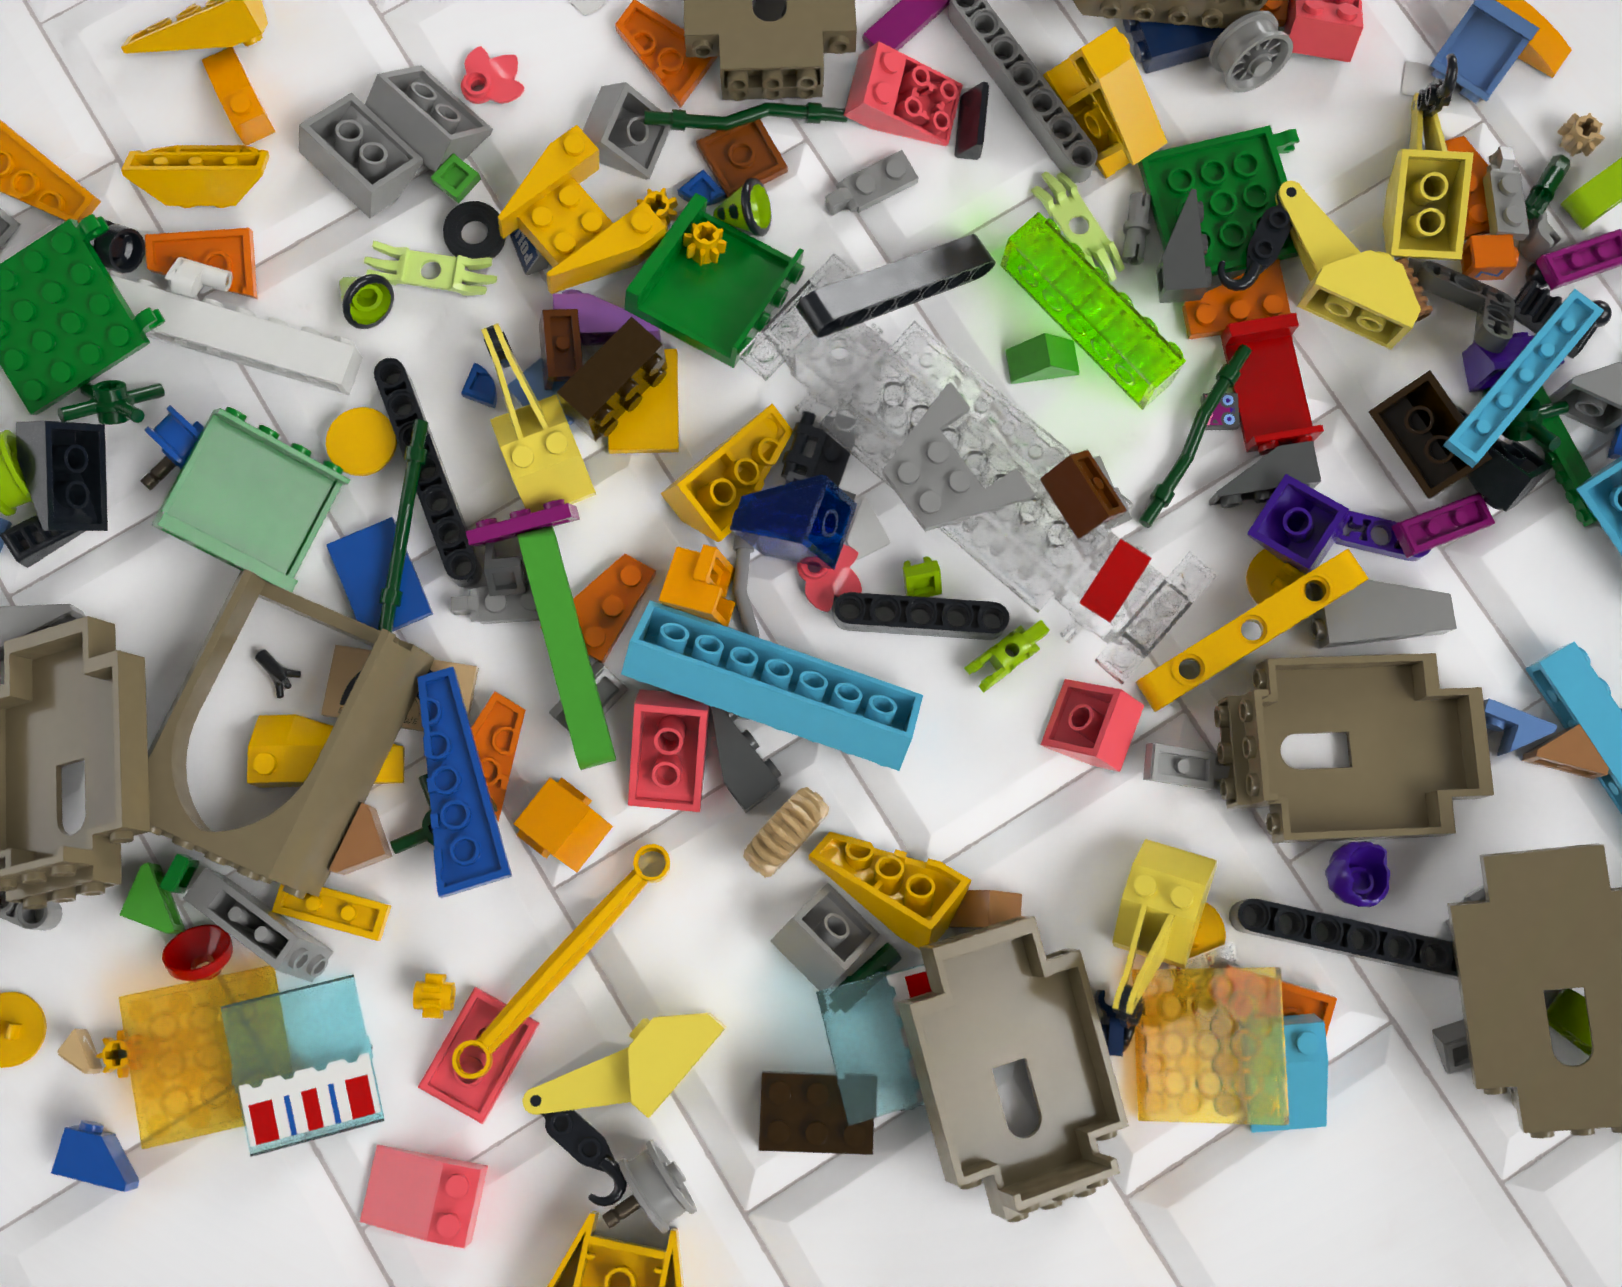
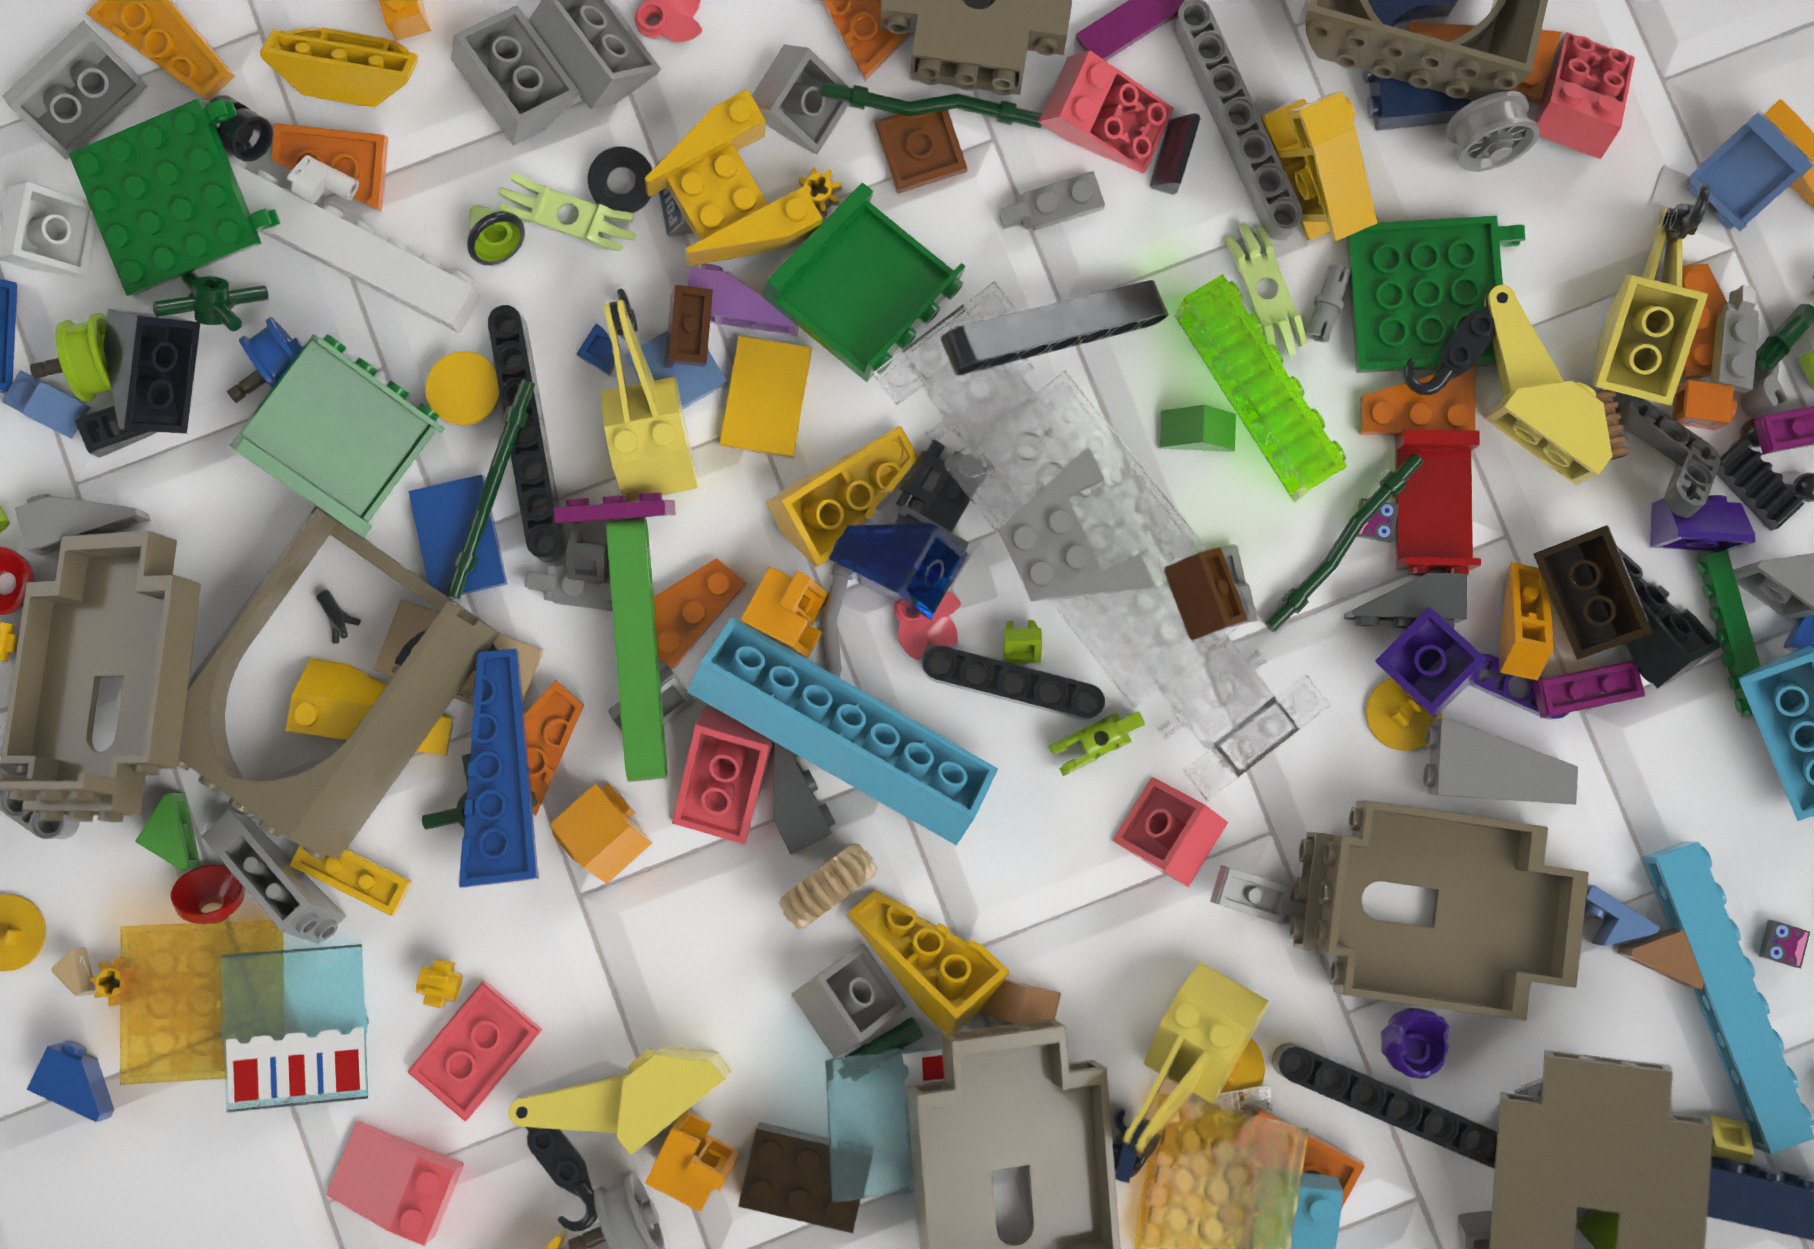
camera: 15 degrees right, 5 degrees up
green tile [159,853,200,894] -> none
medium nougat slope [329,802,393,875] -> none
bright green tile [430,153,481,204] -> none
yellow piece [452,844,670,1079] -> none
dark brown brick [557,316,667,442] -> none
blue tile [678,169,726,206] -> none
yellow gear [683,221,727,266] -> none
hat [713,178,772,237] -> none
red slope [1079,538,1152,623] -> none
yellow beam [1135,548,1369,712] -> none
dark grey slope [1156,189,1212,303] -> none
medium azure plate [1443,289,1604,468] -> none
dark green bar [1481,387,1569,450] -> none
none -> light orange plate [645,1110,741,1213]
none -> light orange slope [1498,562,1554,680]

